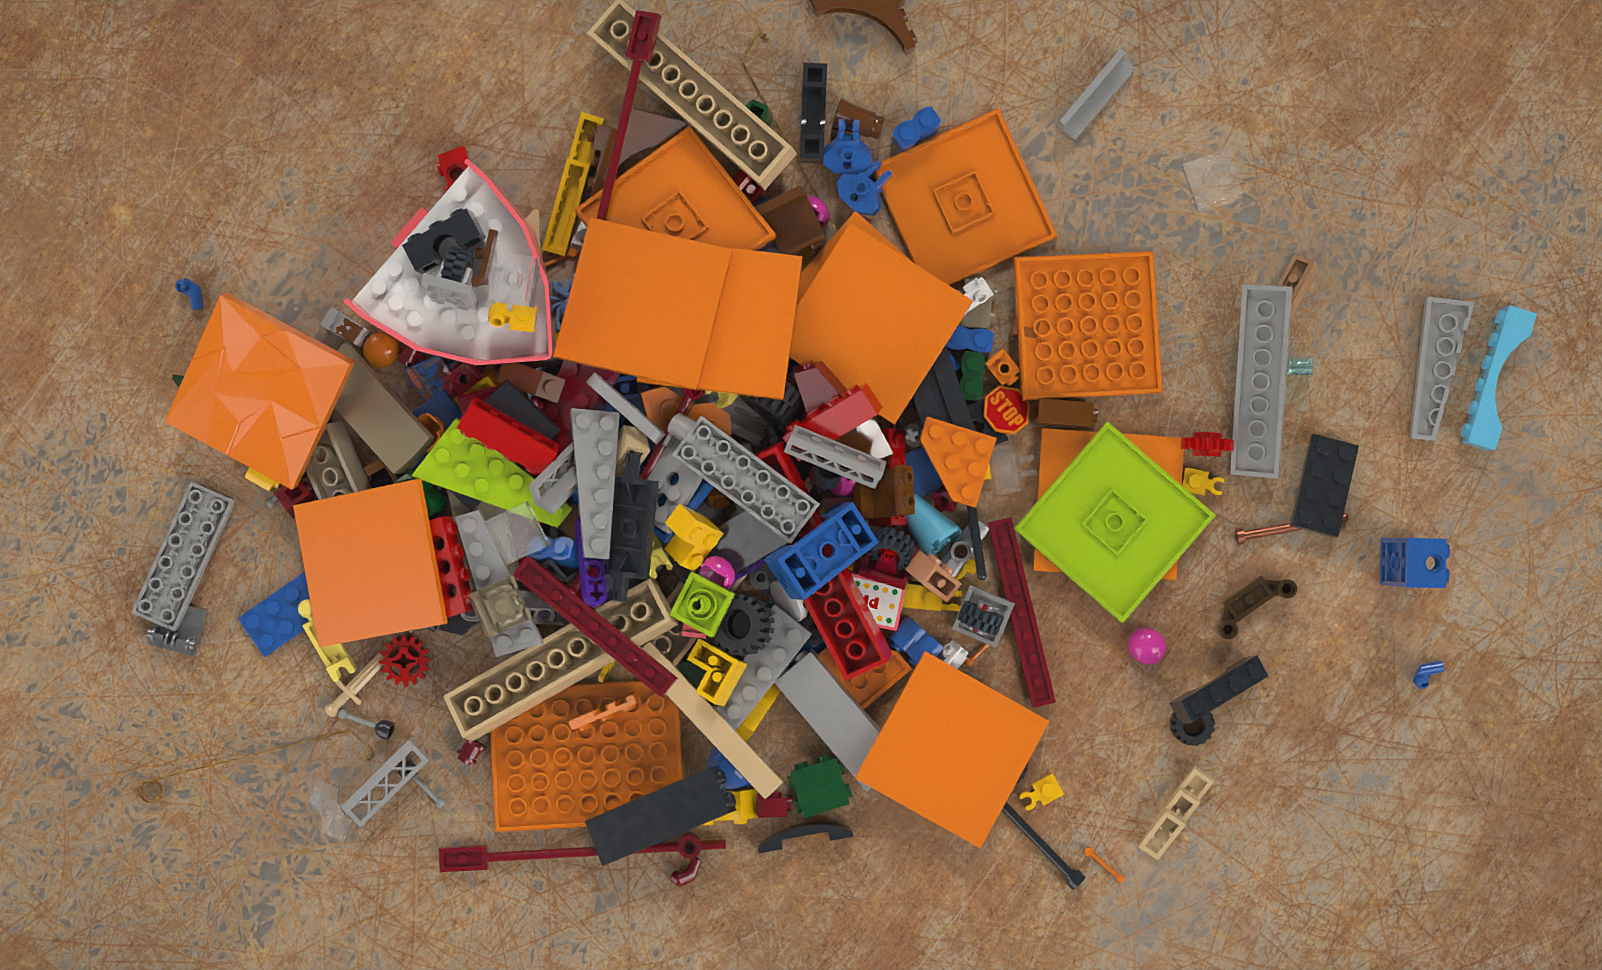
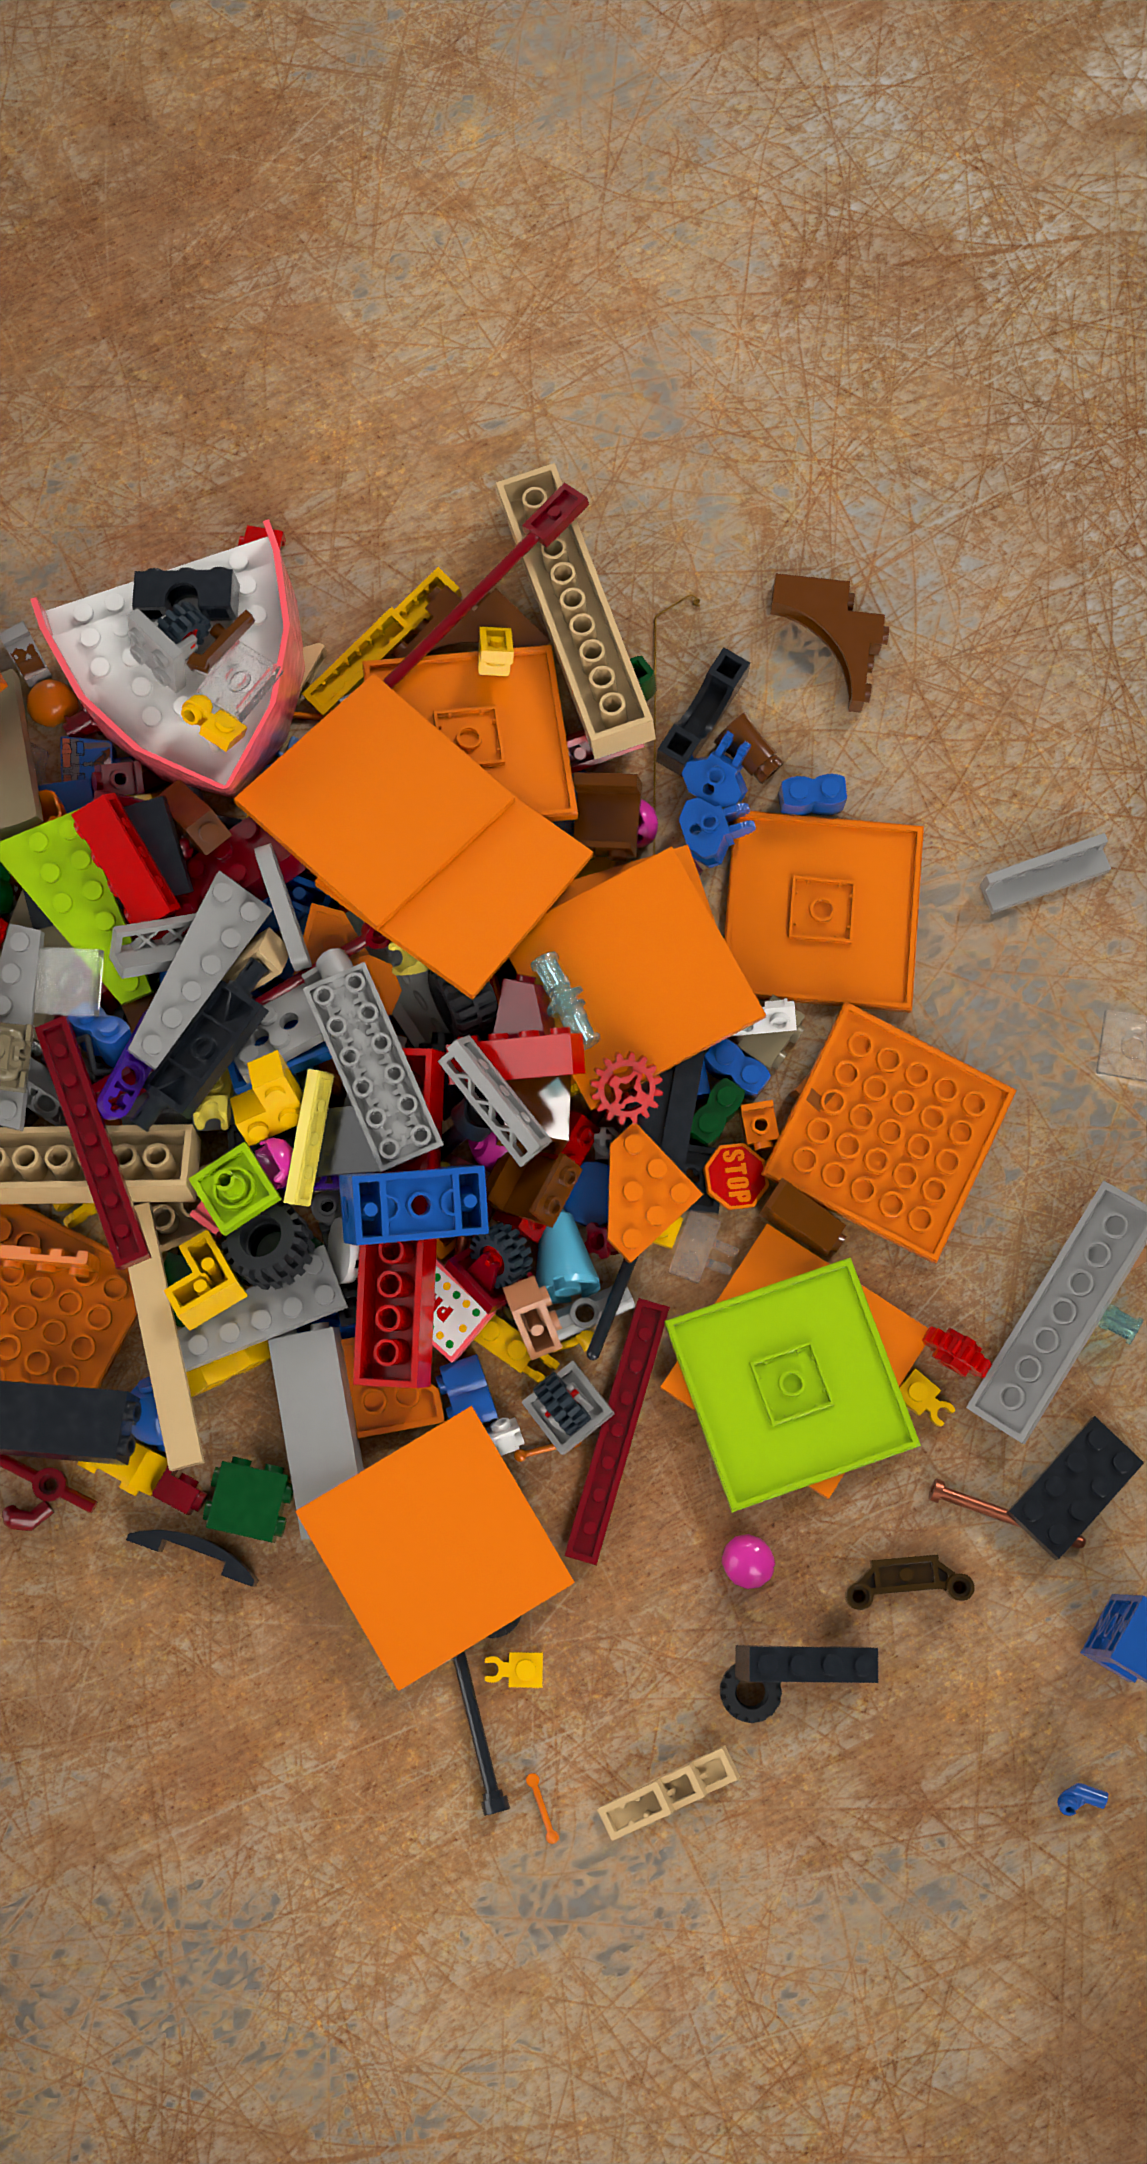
camera: 25 degrees right, 10 degrees down
none -> light yellow tile [283,1069,334,1206]
none -> yellow slope [478,627,514,676]
none -> clear light blue piece [530,952,601,1050]
none -> gear [589,1051,663,1125]

